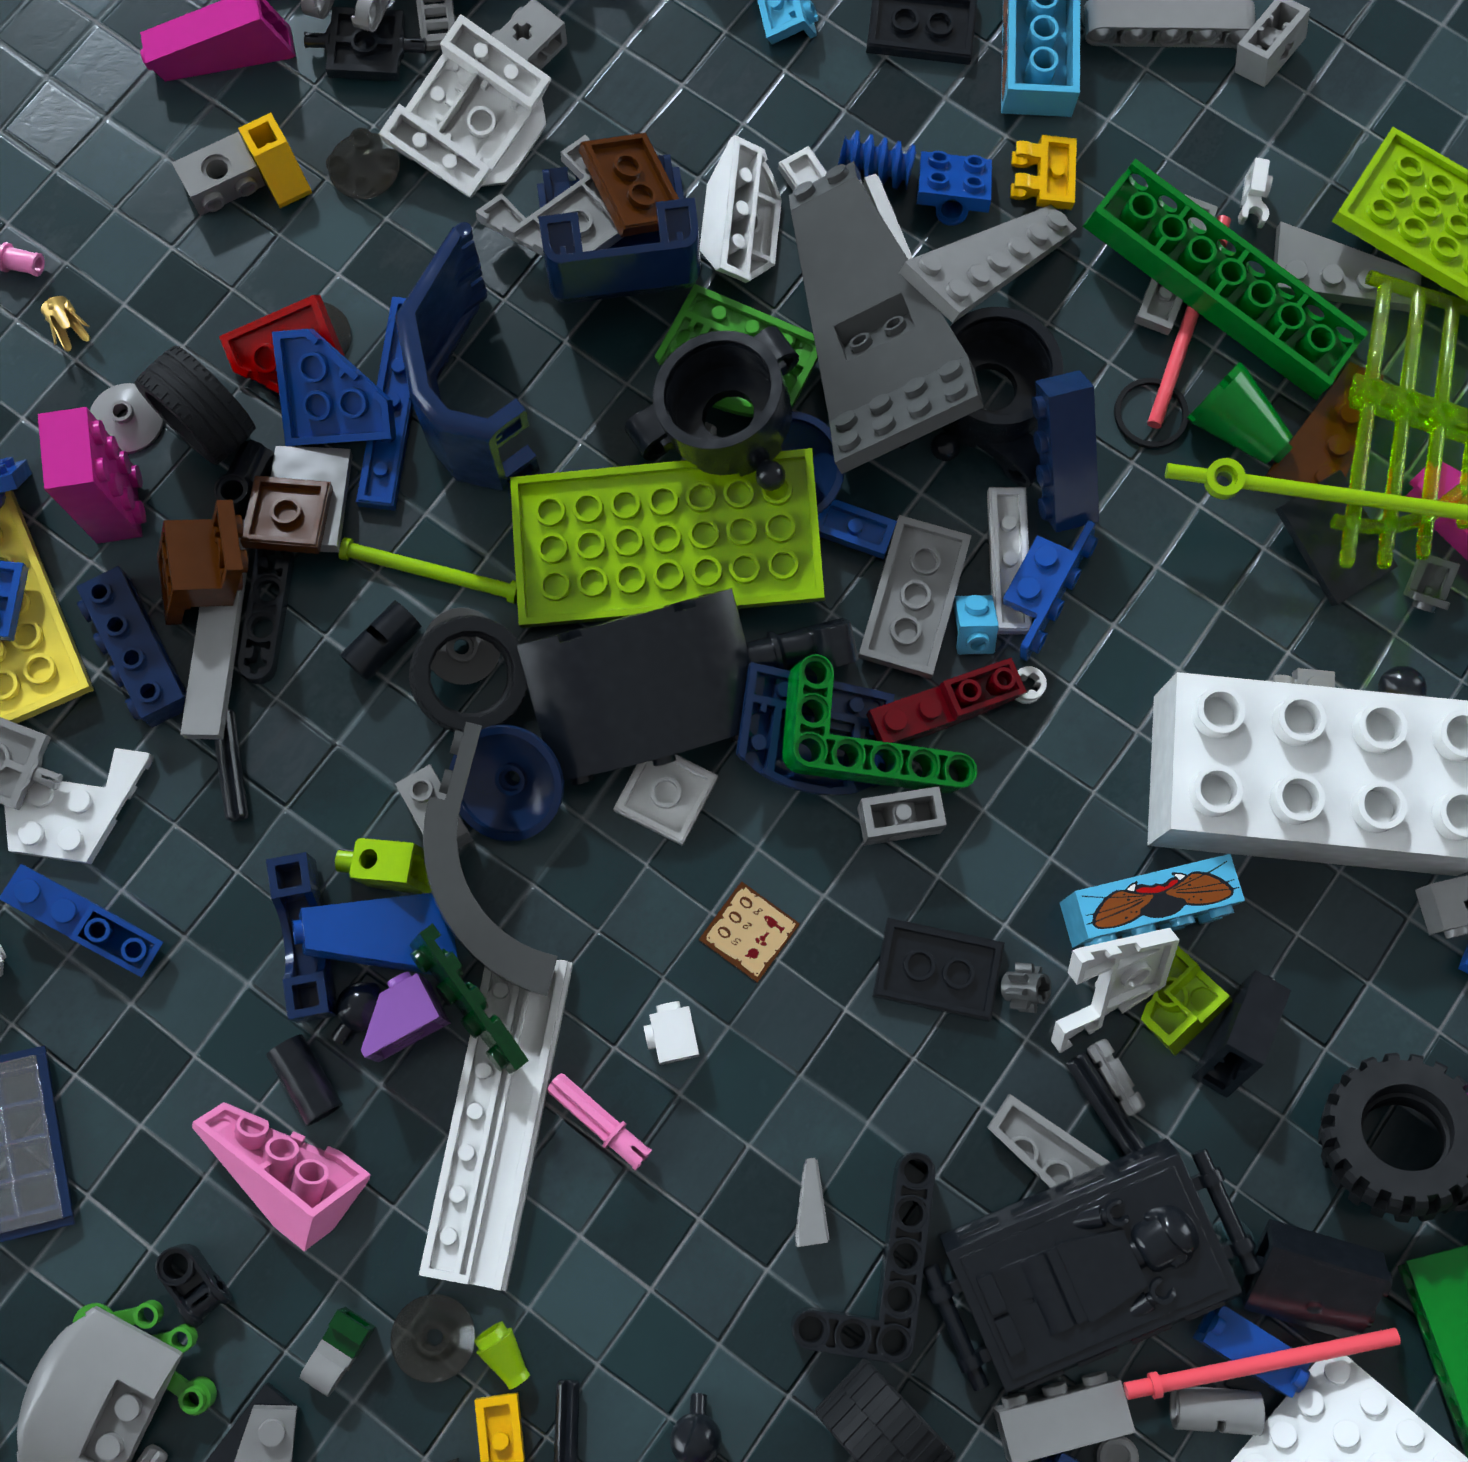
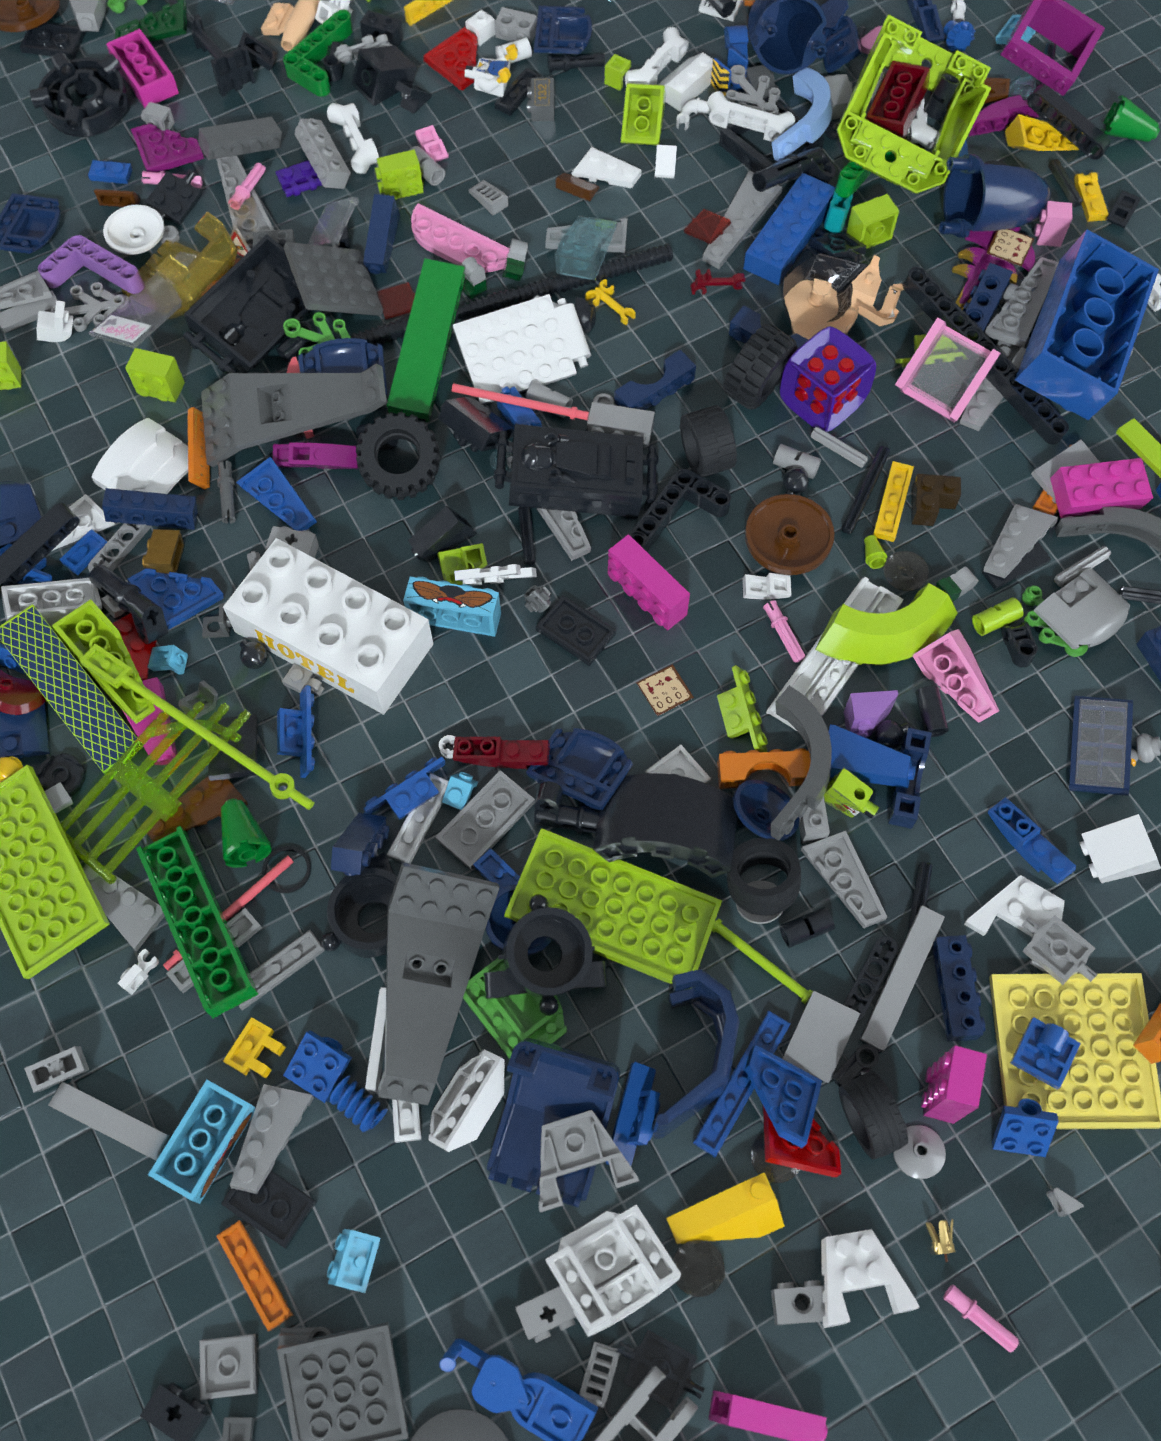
camera: 150 degrees left, 10 degrees down
reddish brown bracket [157,500,248,625] -> none
yellow slope [238,113,312,209] -> none
reddish brown tile [240,475,333,554] -> none
dark green wing [410,923,529,1074] -> none
reddish brown tile [578,132,679,237] -> none
white brick [643,1001,699,1065] -> none
green beam [782,654,977,793] -> none
light grey slope [794,1158,830,1247] -> none
light grey brick [857,786,947,846] -> none
light grey wing [898,205,1077,323] -> none
light grey axle [1087,1039,1145,1117] -> none
none -> light grey wing [230,1084,314,1194]
none -> light grey tile [238,930,325,1011]
none -> blue bracket [277,685,315,778]
none -> blue bracket [605,1062,660,1166]
none -> dark pink brick [608,534,690,631]
none -> yellow wedge [666,1173,784,1244]
none -> lime bracket [717,665,768,752]
none -> orange arch [717,748,811,789]
none -> white slope [742,573,791,599]
none -> reddish brown dish [745,494,834,575]
none -> light grey wing [801,831,887,928]
none -> lime brick [815,583,957,665]
none -> white wing [821,1229,919,1328]
none -> lime pin [972,597,1024,636]

